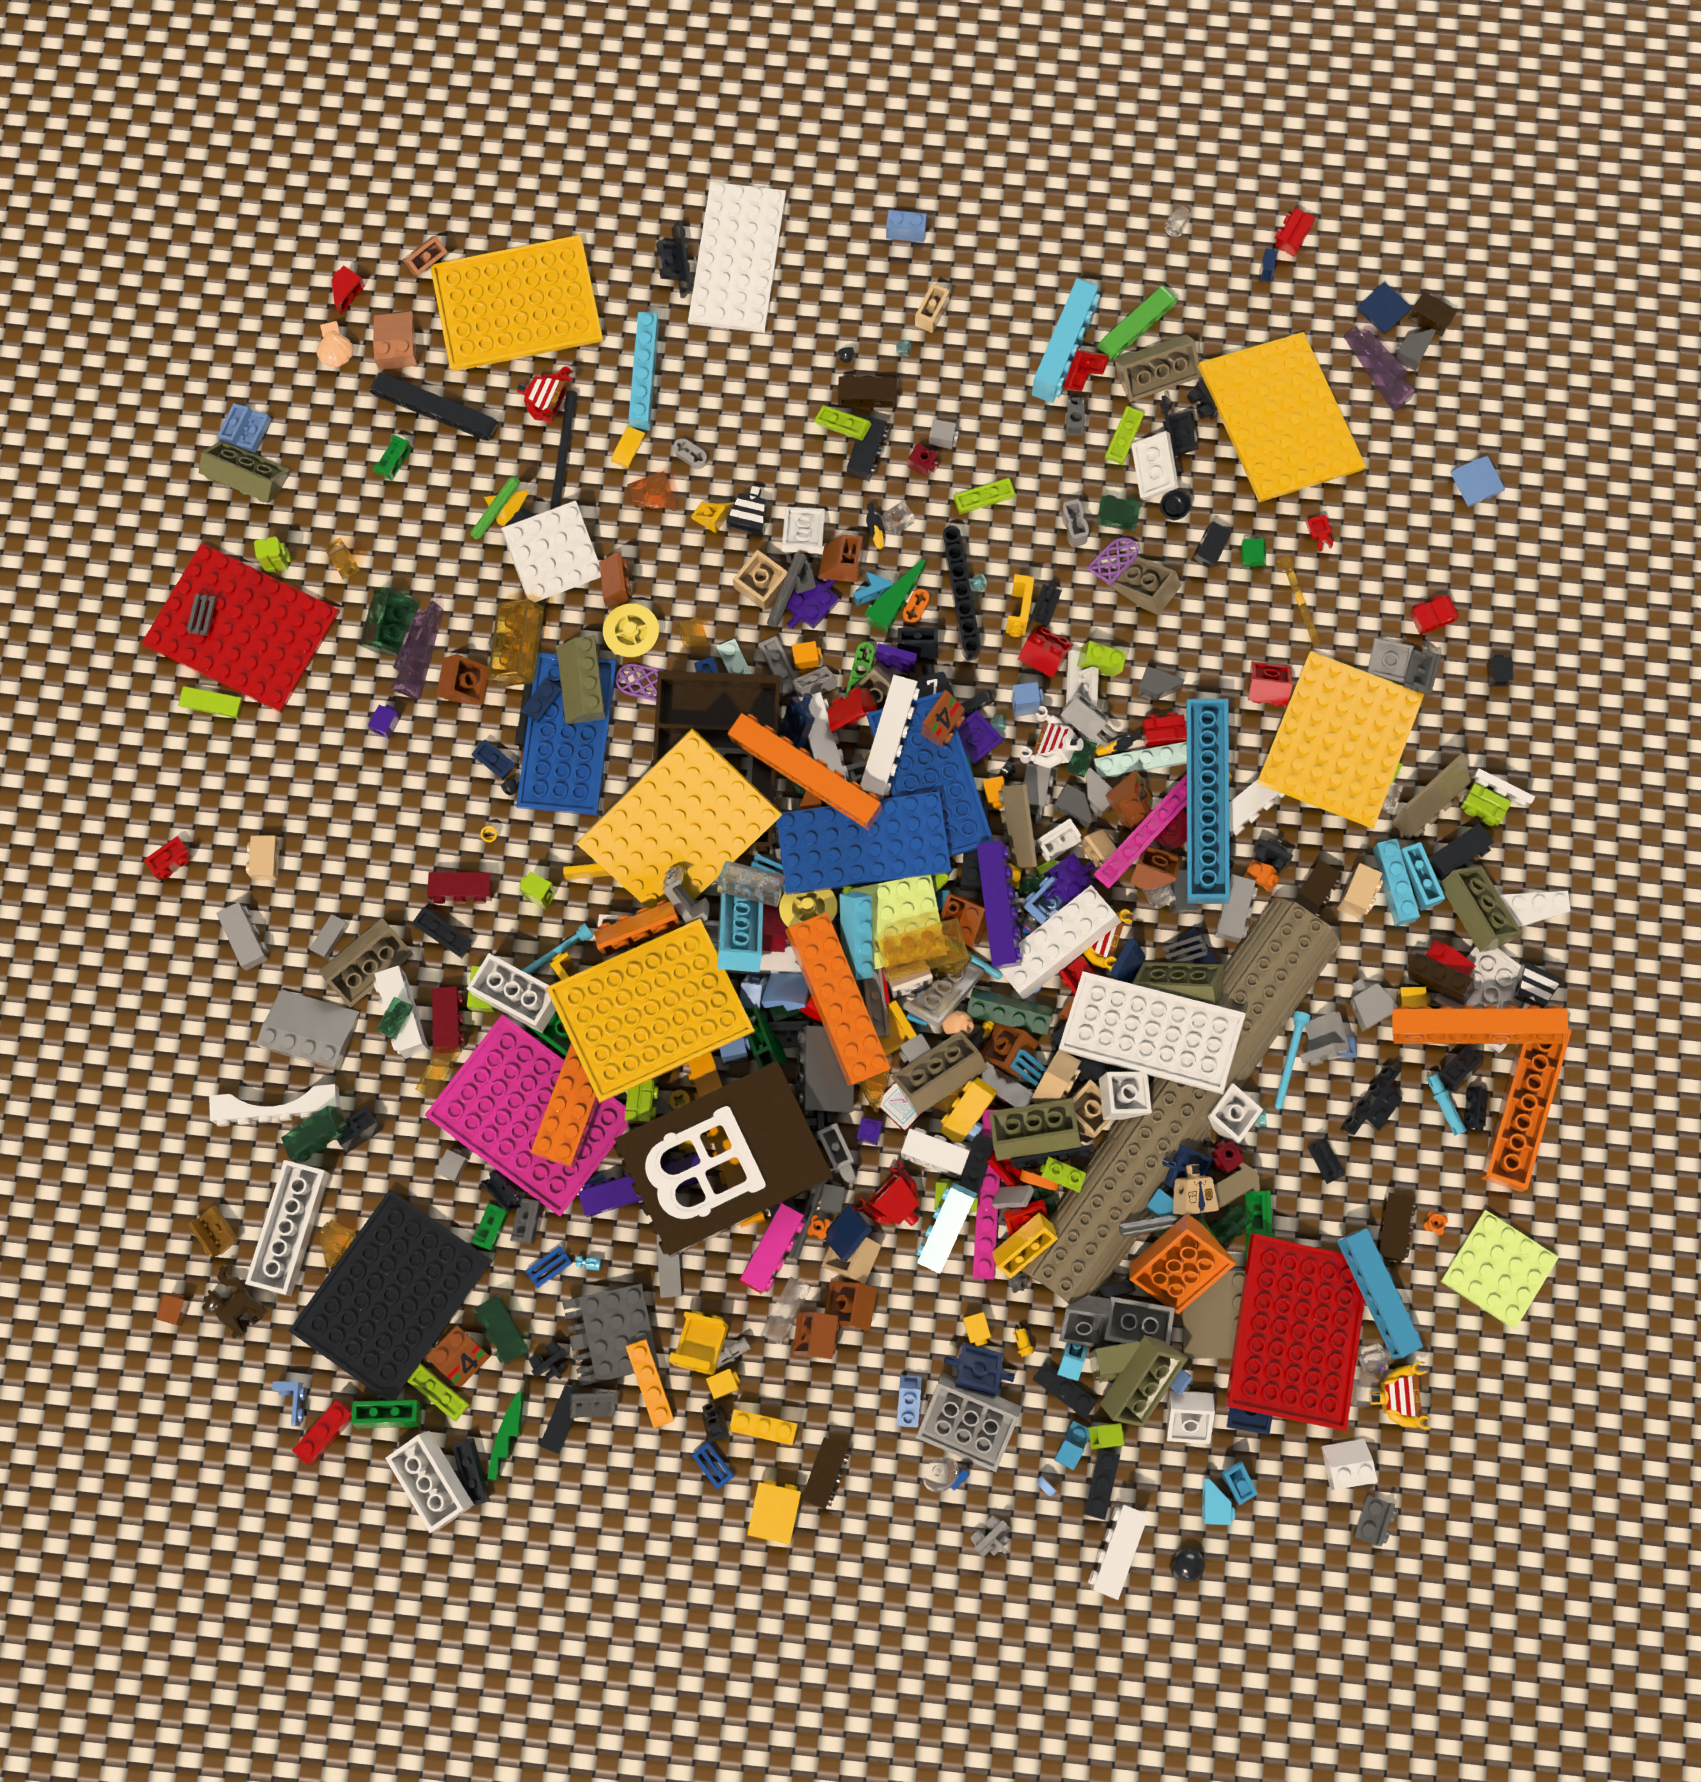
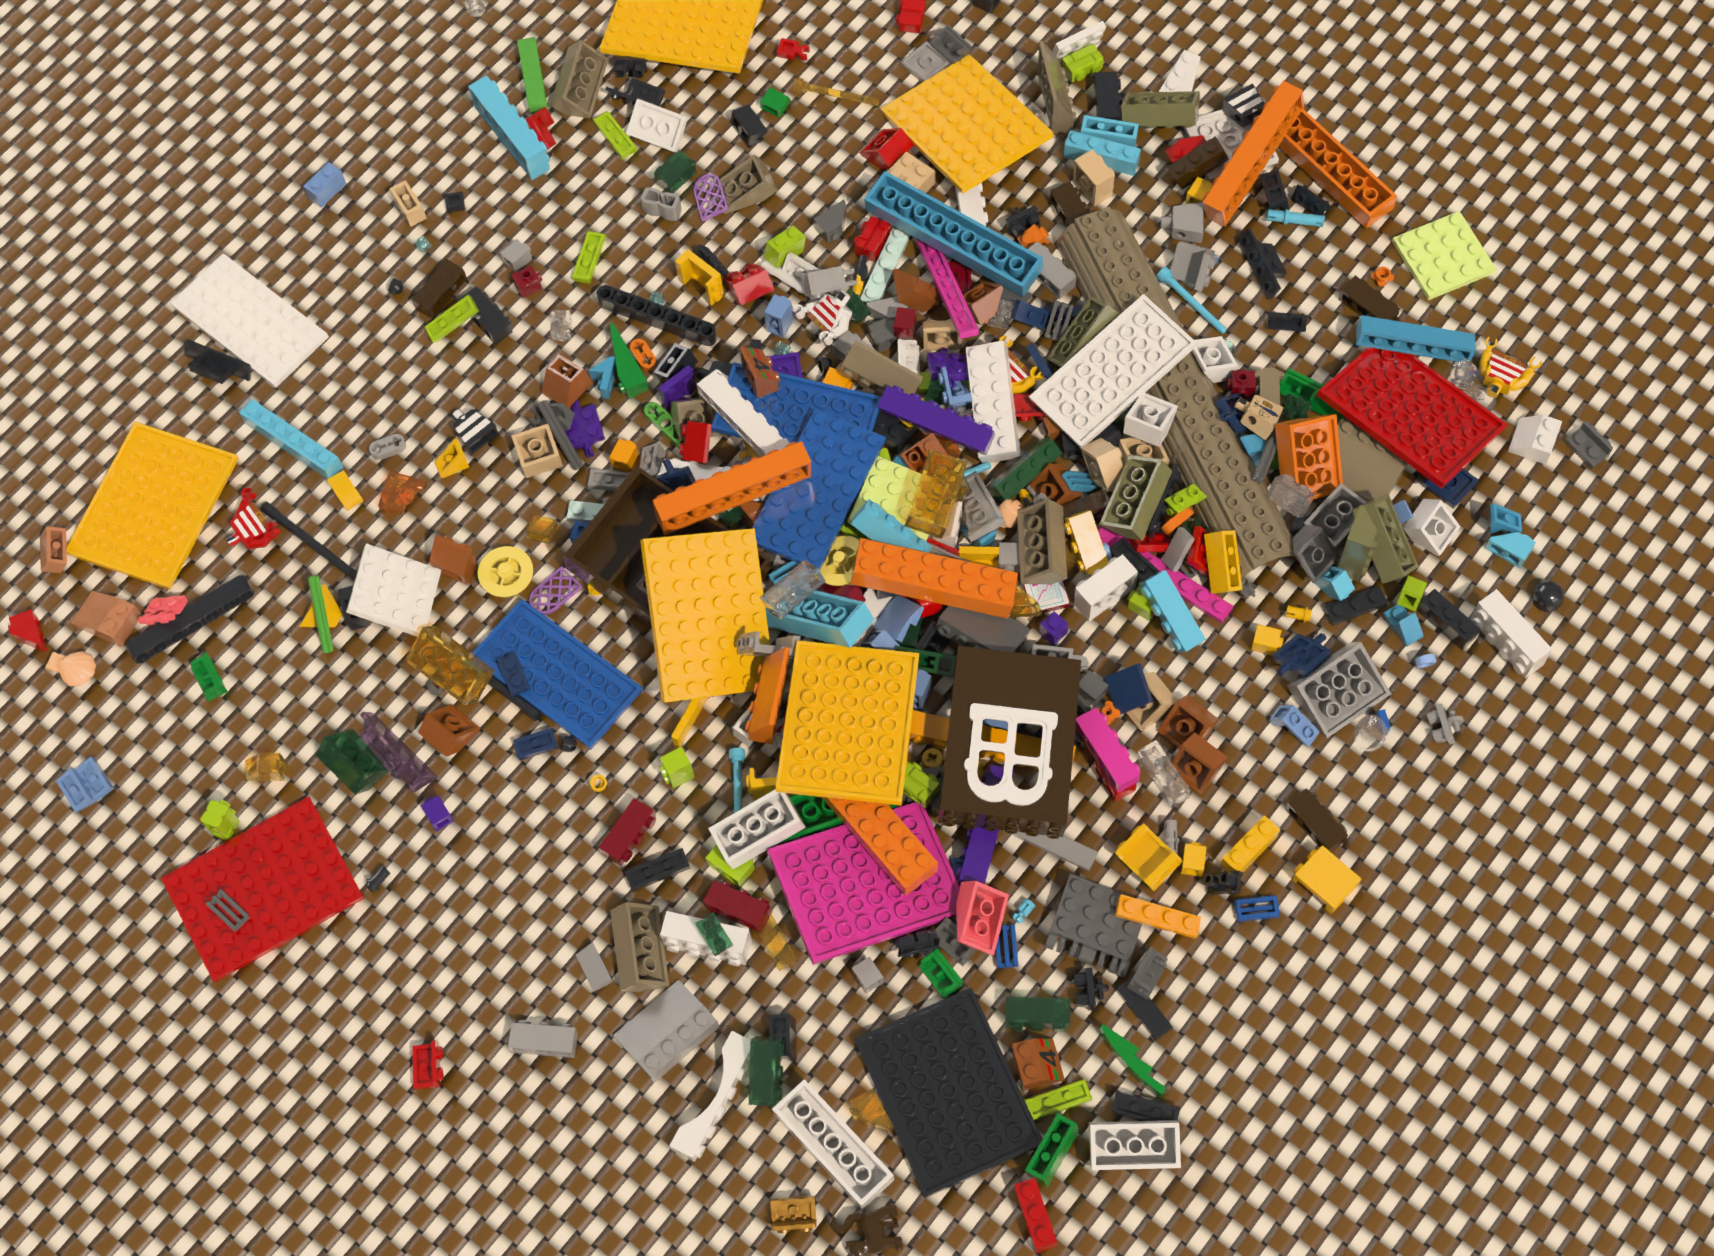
camera: 55 degrees left, 10 degrees down
lime tile [178,686,243,719] -> none
olive slope [198,440,291,503] -> none
tan brick [246,836,280,880] -> none
medium blue bracket [272,1381,306,1427] -> none
olive slope [557,635,606,724] -> none
white plate [782,507,825,554] -> none
red torso [853,1160,919,1226] -> none
black piece [866,503,885,549] -> none
dark grey leg [1065,397,1085,436] -> none
black hair [1159,489,1192,521] -> none
none -> coral plate [138,595,188,625]
none -> black pin [365,866,391,893]
none -> black tile [444,191,466,213]
none -> tan brick [887,152,935,193]
none -> dark red brick [893,307,916,339]
none -> coral slope [956,881,1009,955]
none -> dark blue plate [1010,300,1050,330]
none -> light grey hand [1026,485,1048,504]
none -> clear brick [1266,474,1315,518]

